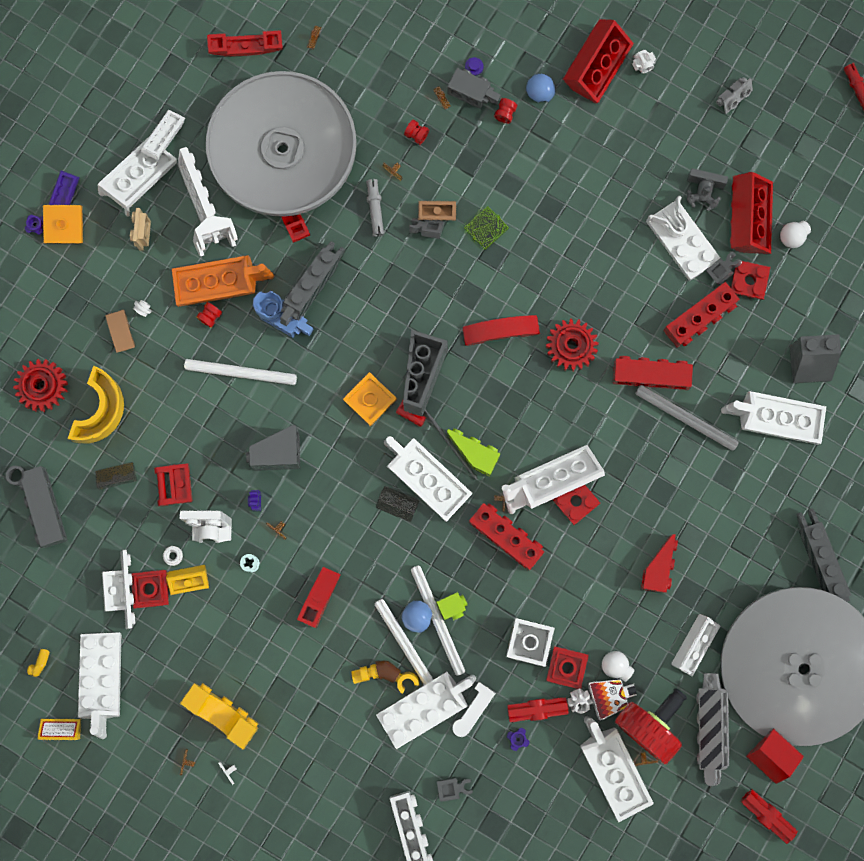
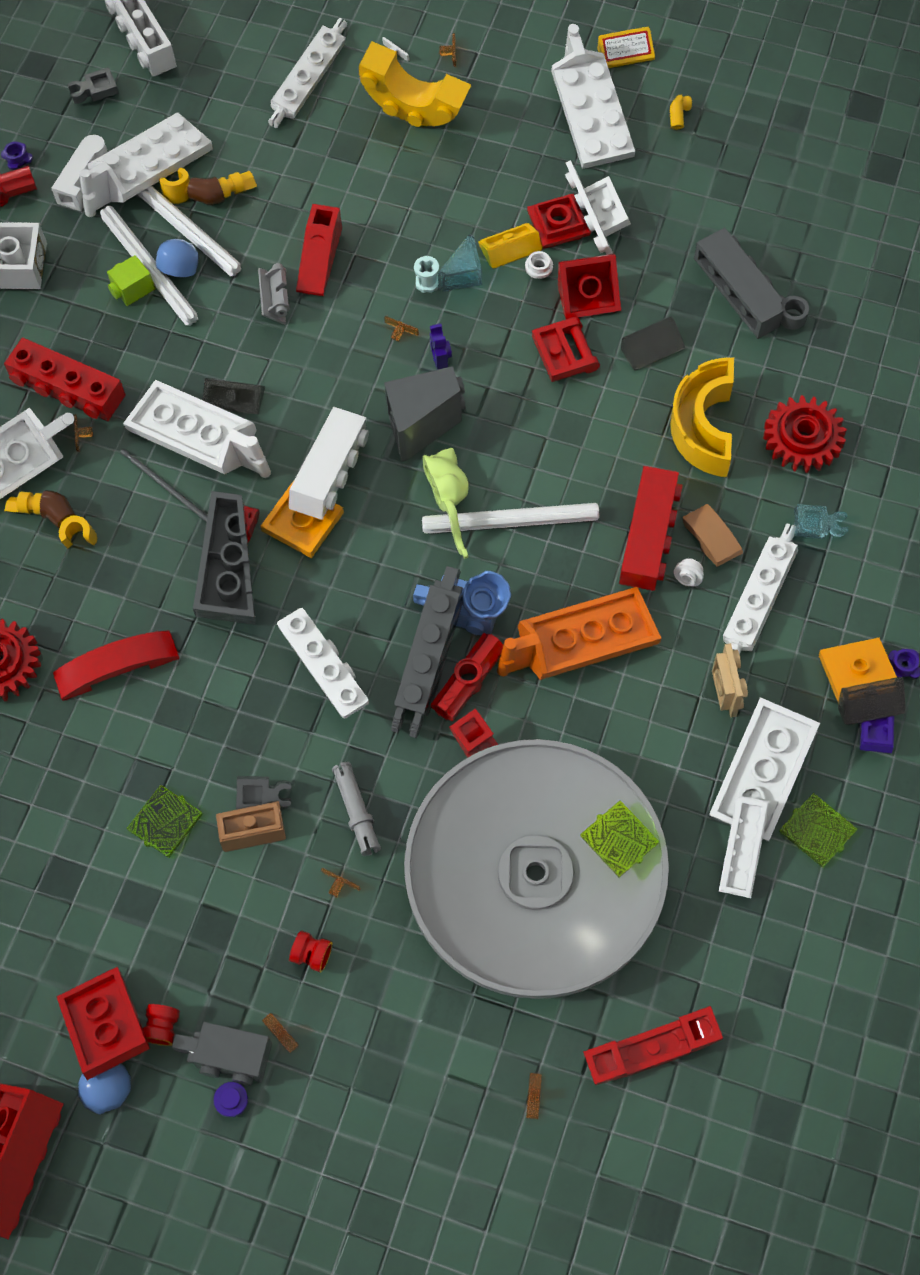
camera: 170 degrees right, 15 degrees down
white hinge [178,147,238,257] -> none
white plate [180,511,232,543] -> none
red wheel [196,302,222,328] -> none
lime slope [447,428,500,477] -> none
none -> yellow piece [5,490,97,549]
none -> red plate [56,967,150,1080]
none -> light grey hinge [258,263,290,325]
none -> white plate [268,18,347,128]
none -> white bracket [277,608,369,719]
none -> white brick [289,407,369,520]
none -> yellowish green animal [423,448,469,559]
none -> red piece [431,633,504,721]
none -> clear light blue slope [438,234,482,292]
none -> red slope [558,254,621,319]
none -> clear neon green piece [580,800,660,878]
none -> red brick [619,466,683,591]
none -> white plate [723,524,798,655]
none -> clear neon green piece [779,793,857,868]
none -> clear light blue plate [794,504,848,539]
none -> clear smoke slope [838,677,906,725]

